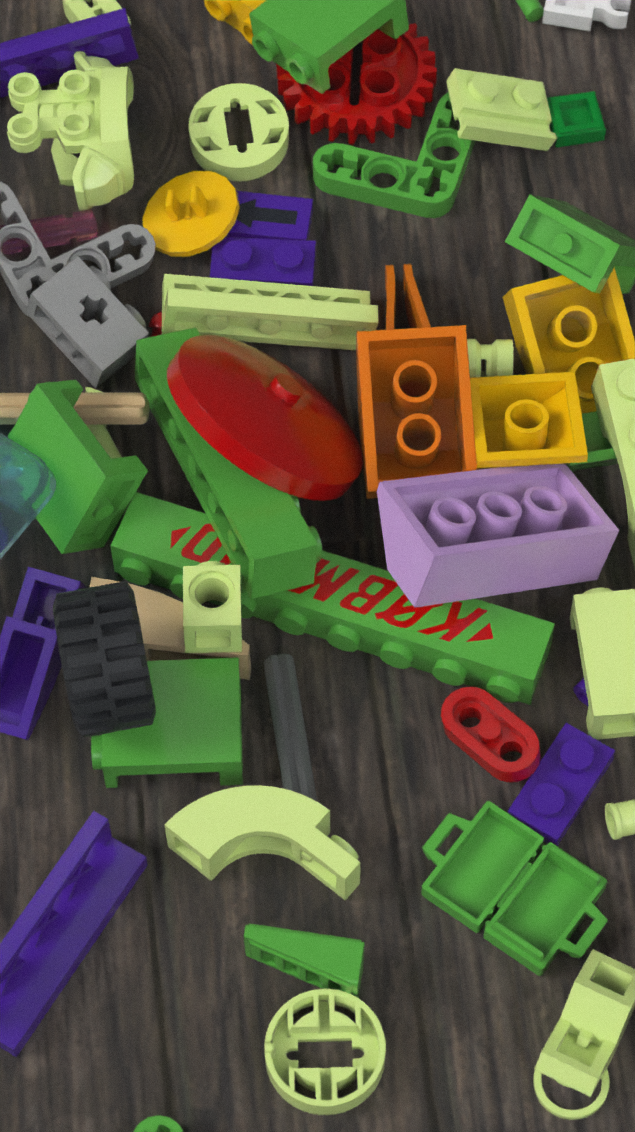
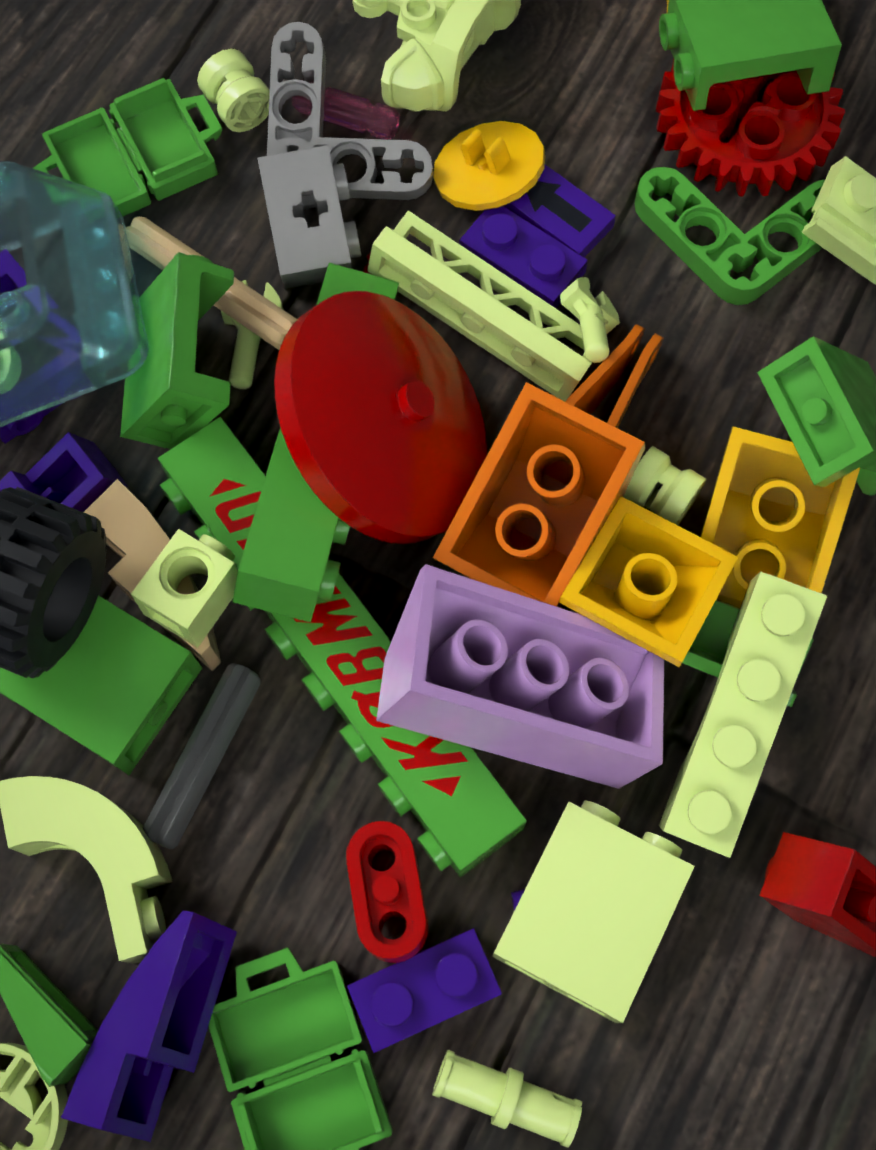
camera: 35 degrees right, 10 degrees up
yellowish green piece [189,83,289,182] -> none
none -> dark purple slope [61,910,237,1142]
none -> yellowish green bar [560,277,620,363]

